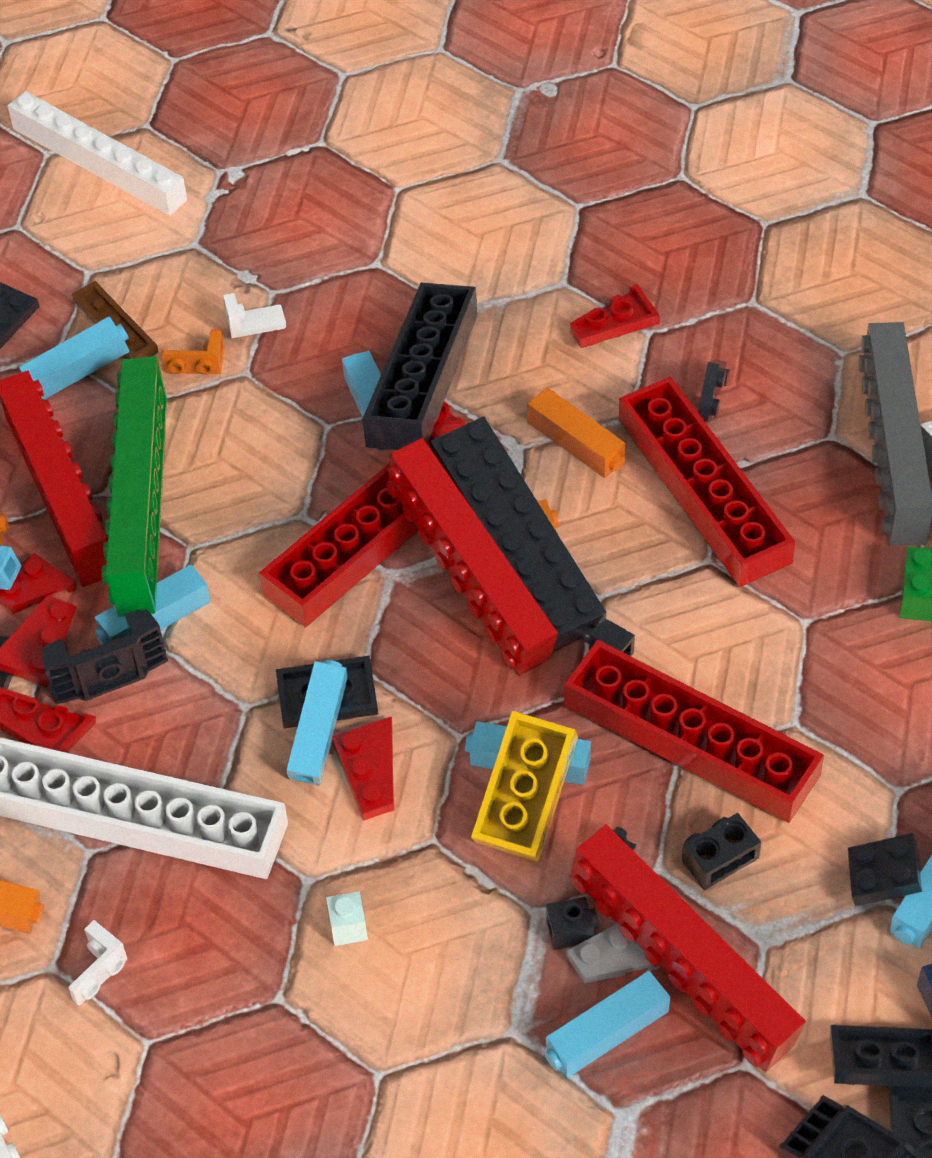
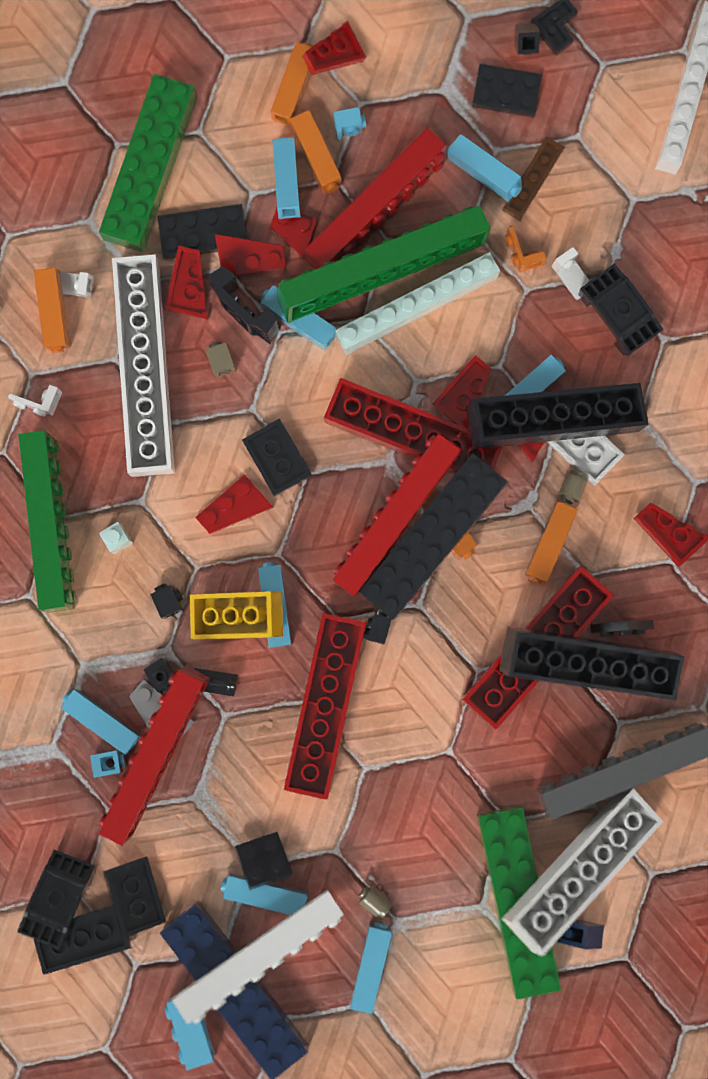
camera: 70 degrees right, 30 degrees up
medium azure brick [286,660,348,786] -> none
black brick [681,812,761,890] -> none
none -> green brick [18,430,77,613]
none -> medium azure brick [90,750,127,778]
none -> black brick [150,584,184,619]
none -> dark tan brick [205,342,236,378]
none -> light aqua brick [335,252,500,355]
none -> red wing [432,355,492,428]
none -> black brick [499,626,685,700]
none -> white tile [547,436,625,486]
none -> dark tan brick [559,470,587,504]
none -> black plate [578,263,664,356]

